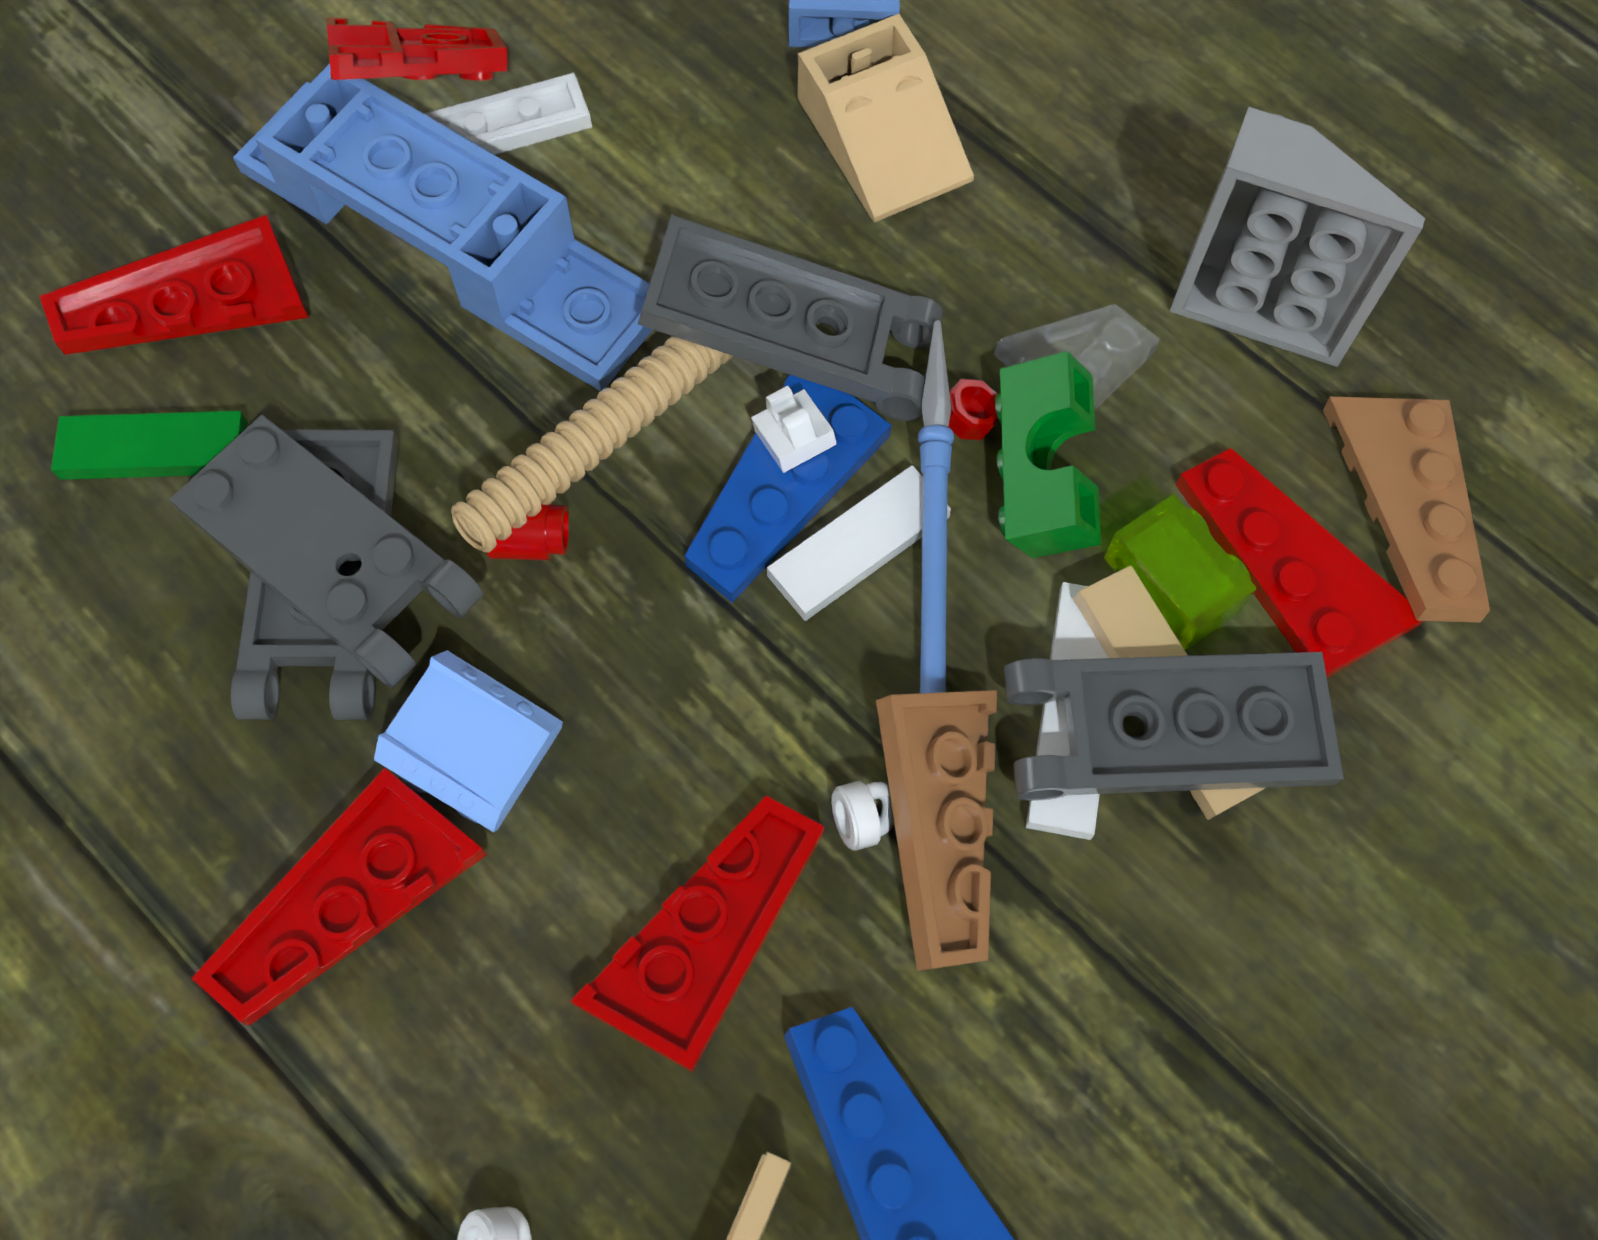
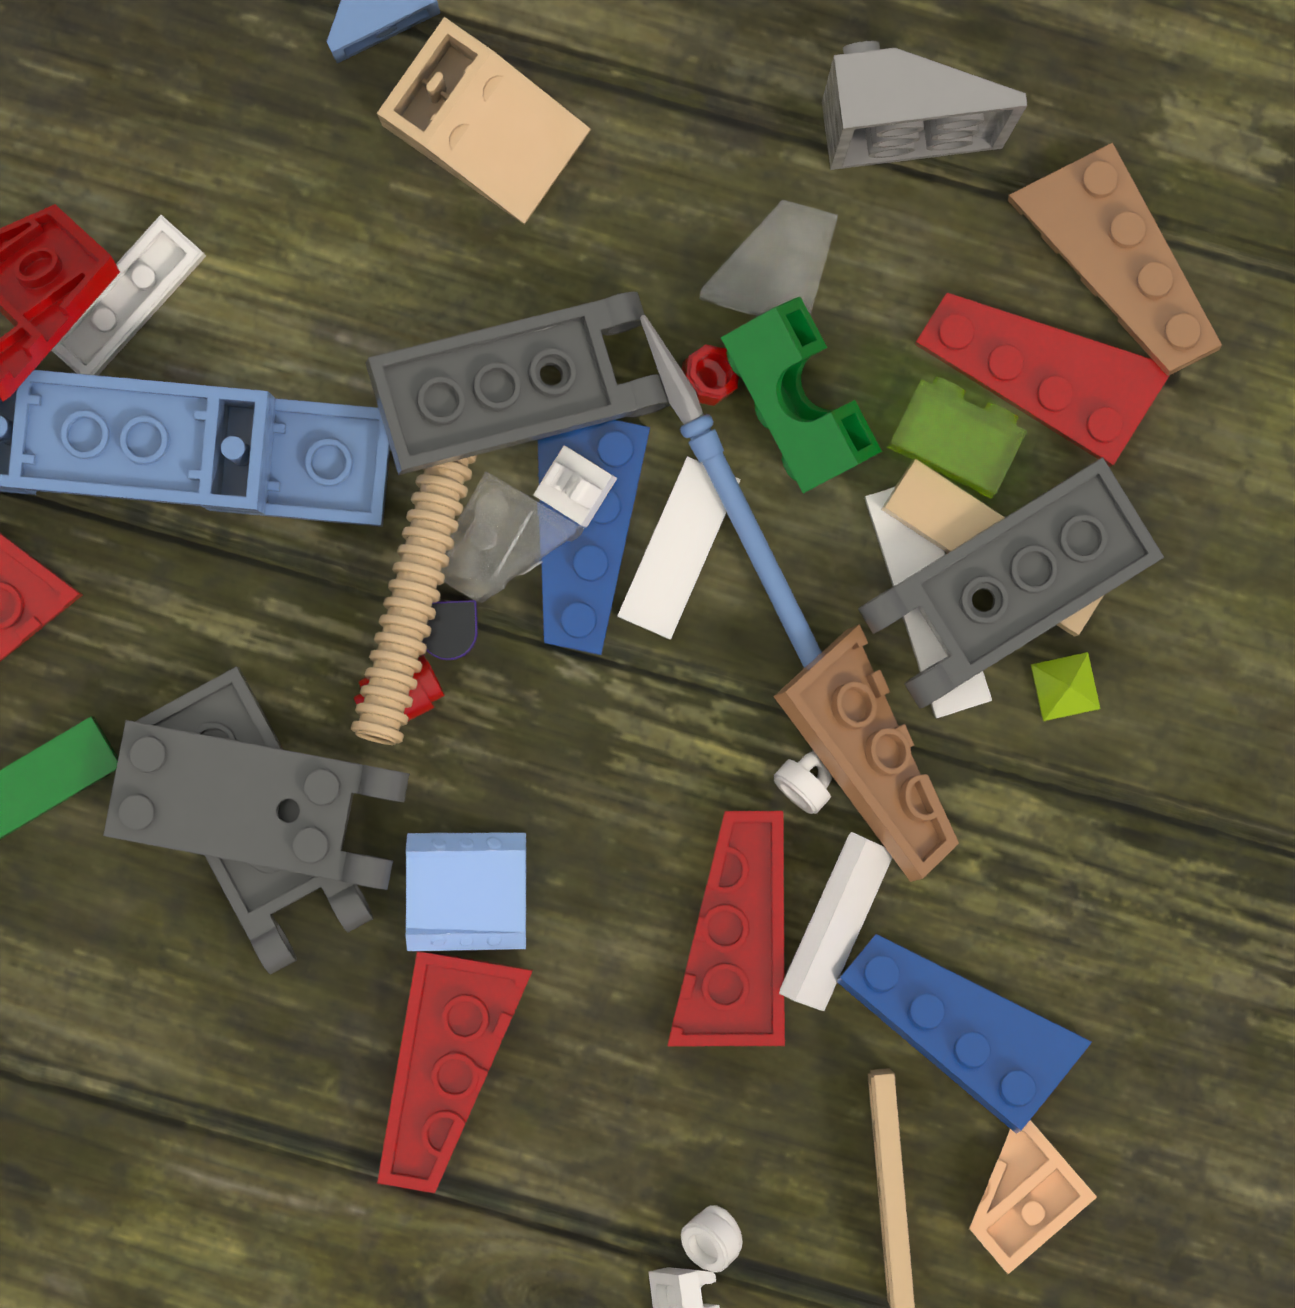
camera: 25 degrees left, 20 degrees up
none -> black tile [422,600,478,660]
none -> clear wing [441,471,585,603]
none -> white tile [779,832,892,1011]
none -> lime slope [1030,652,1100,721]

